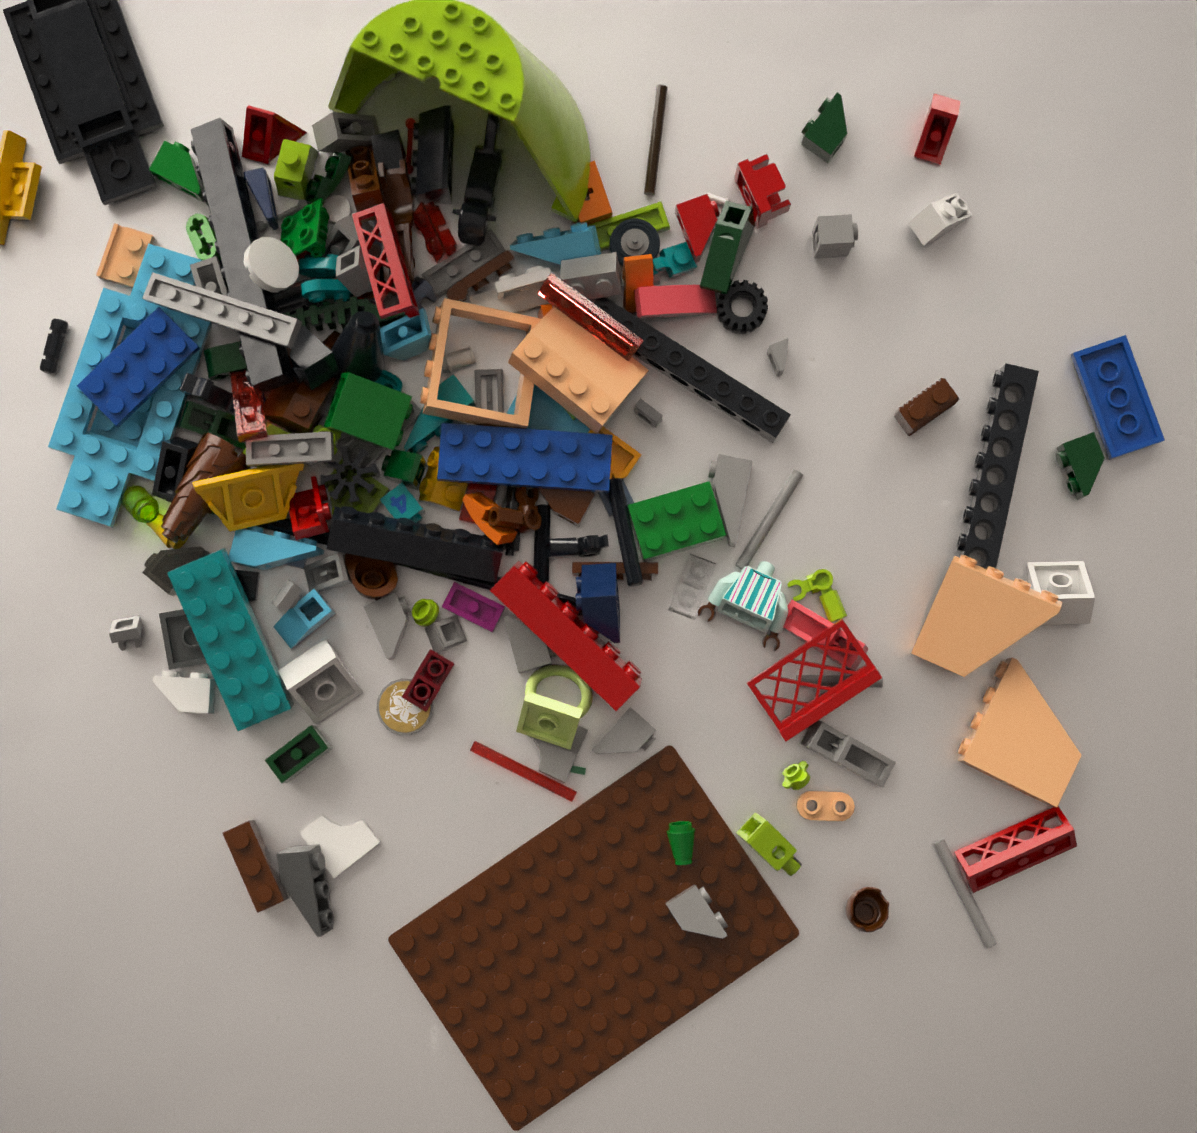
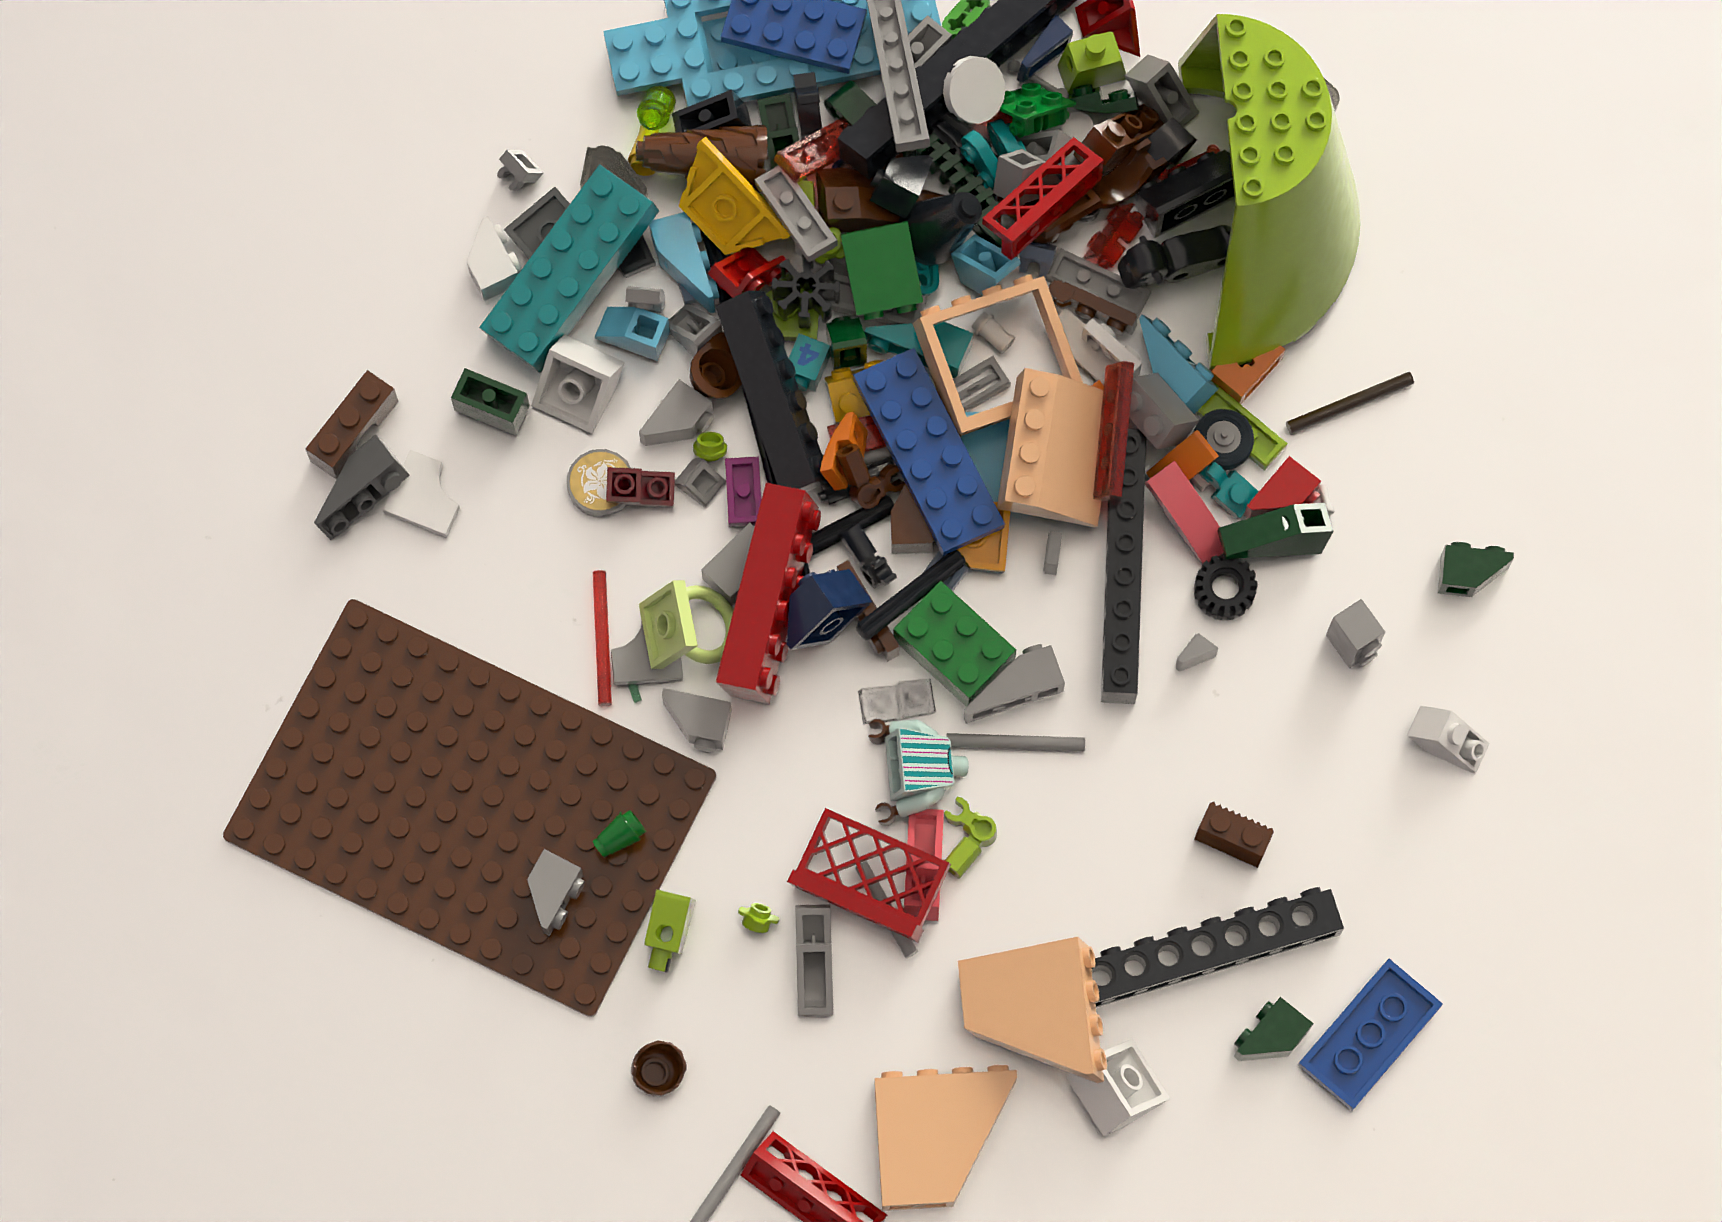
camera: 60 degrees right, 10 degrees down
red panel [734,154,791,229] -> none
light nougat plate [796,791,855,821] -> none
red slope [914,93,961,165] -> none

